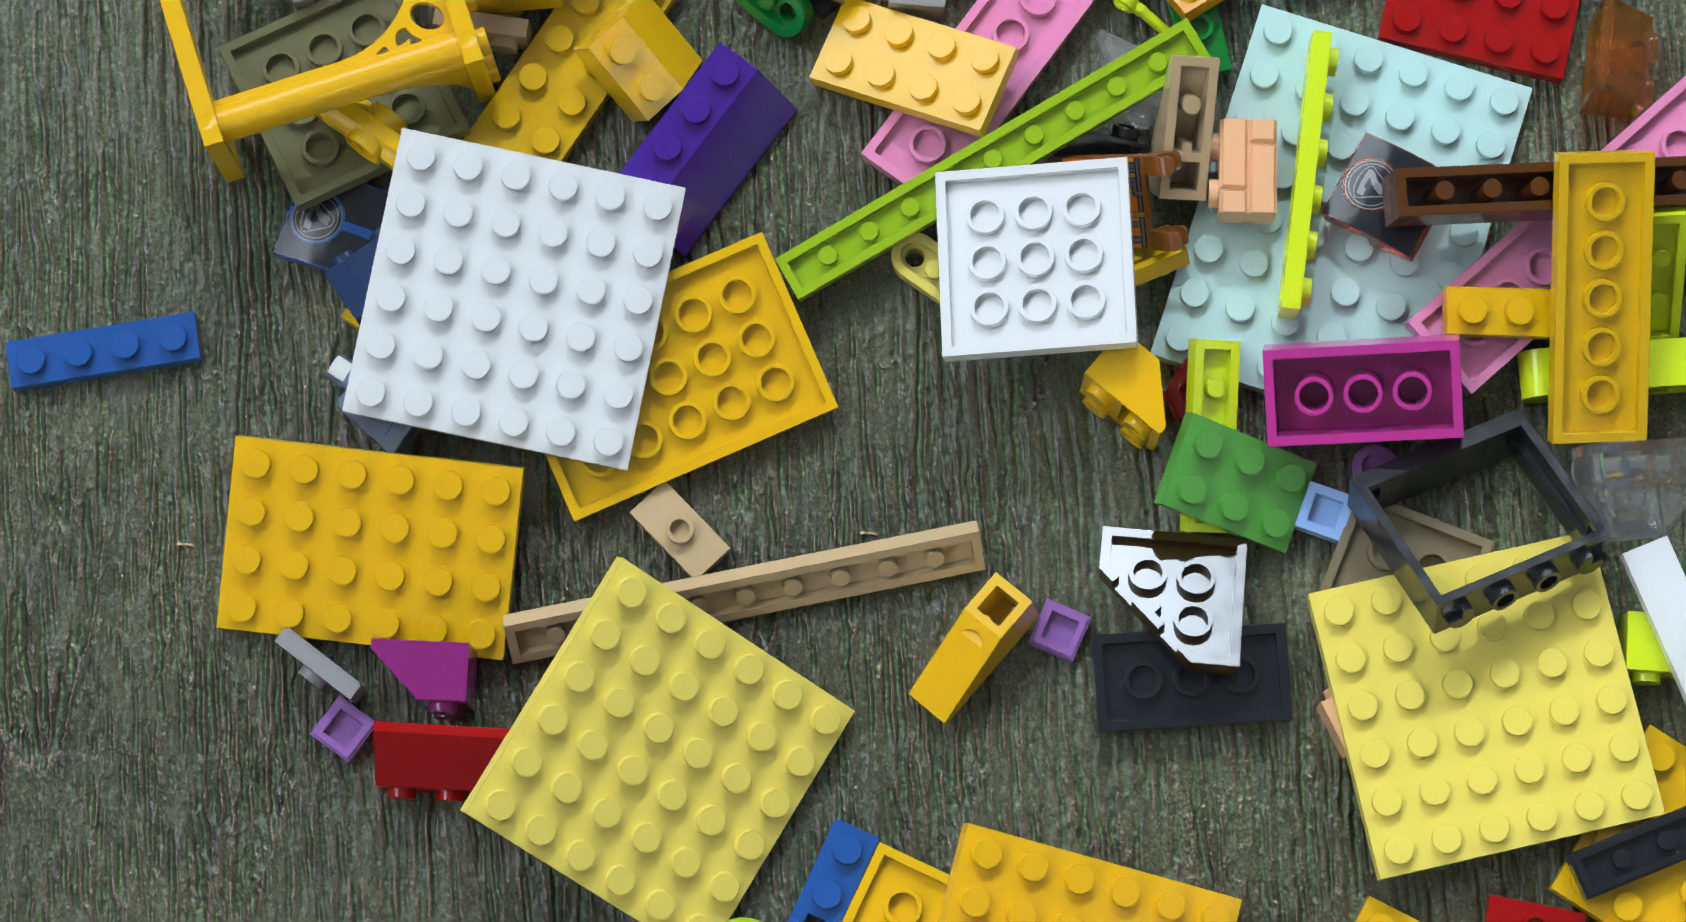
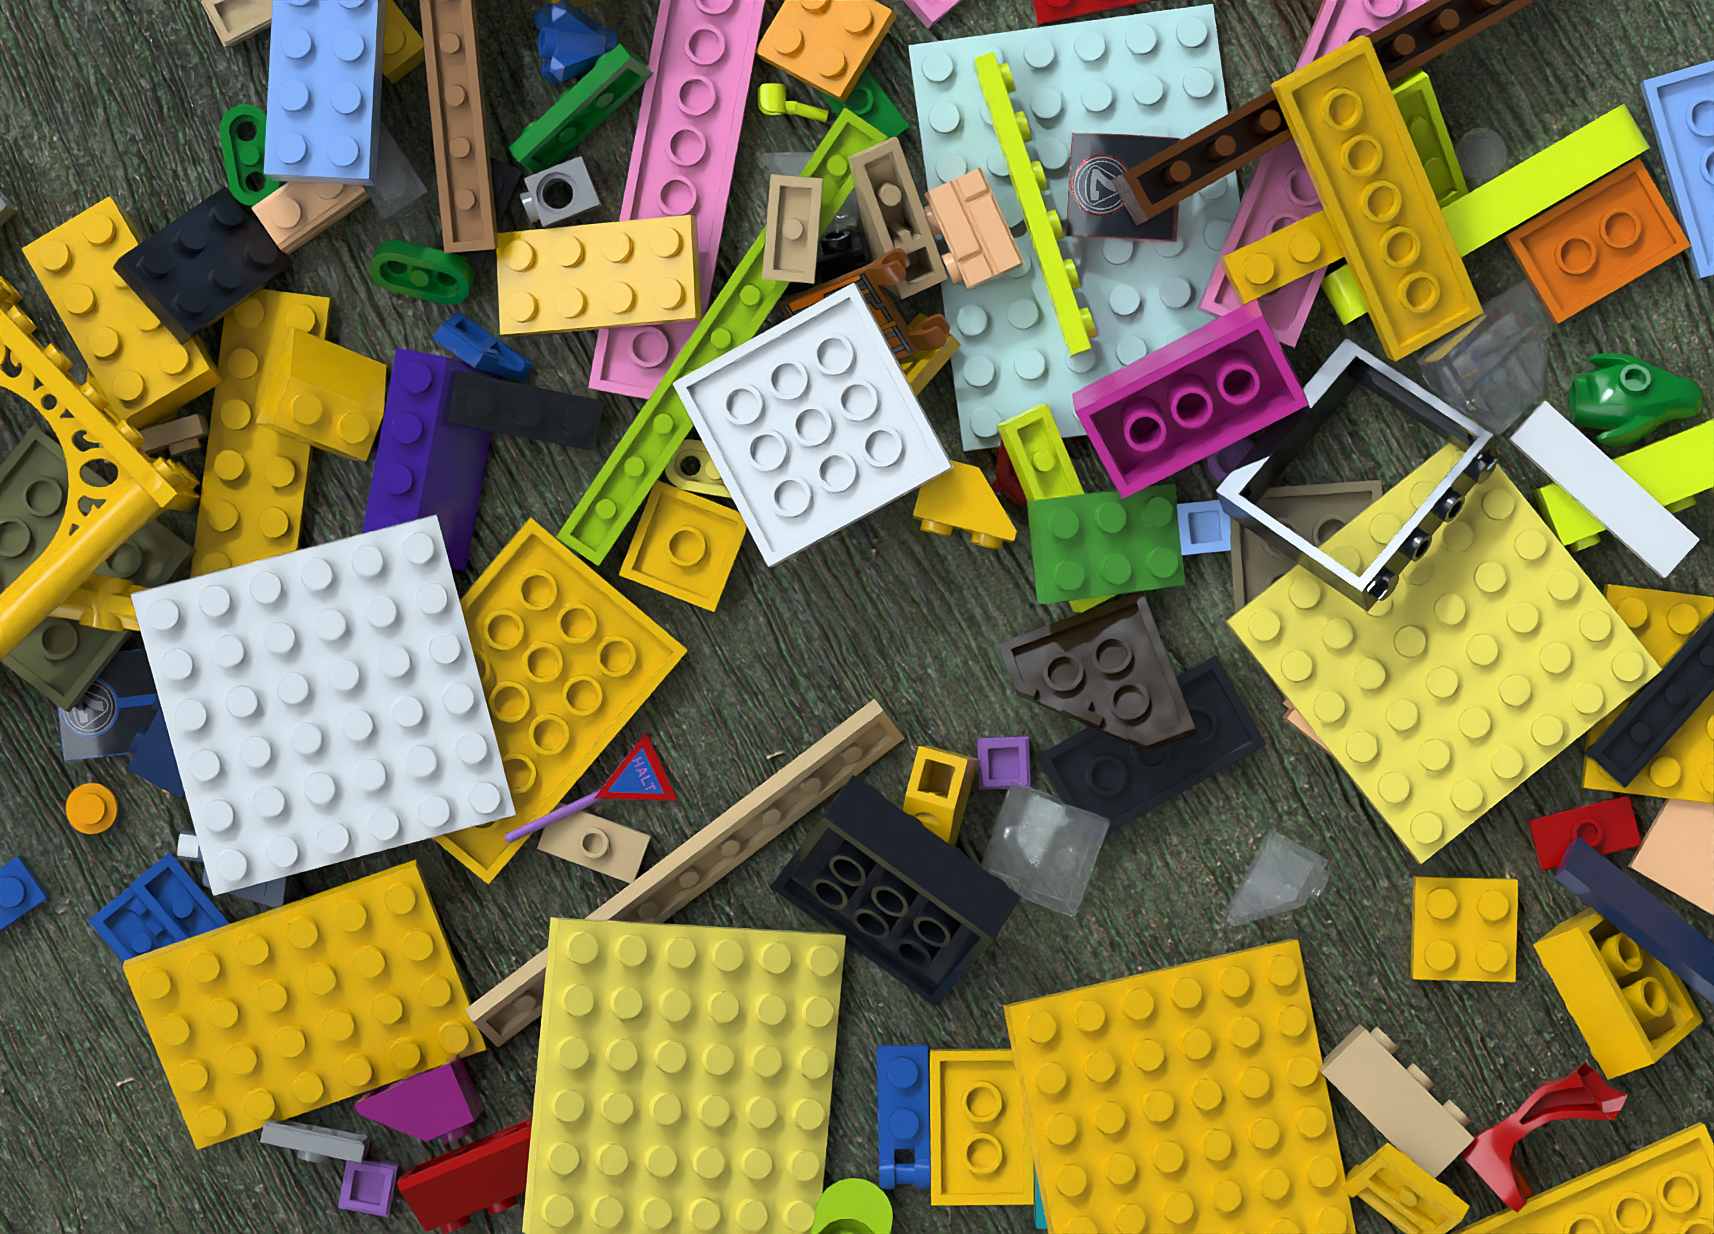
camera: 30 degrees left, 10 degrees up
none -> light orange plate [66,783,118,834]
none -> blue slope [88,852,230,964]
none -> blue tile [433,312,534,382]
none -> black plate [443,371,604,451]
none -> piece [505,732,678,843]
none -> yellow plate [619,480,748,612]
none -> tan plate [762,174,824,283]
none -> black slope [770,775,1022,1007]
none -> clear slope [980,781,1110,918]
none -> clear slope [1221,828,1330,927]

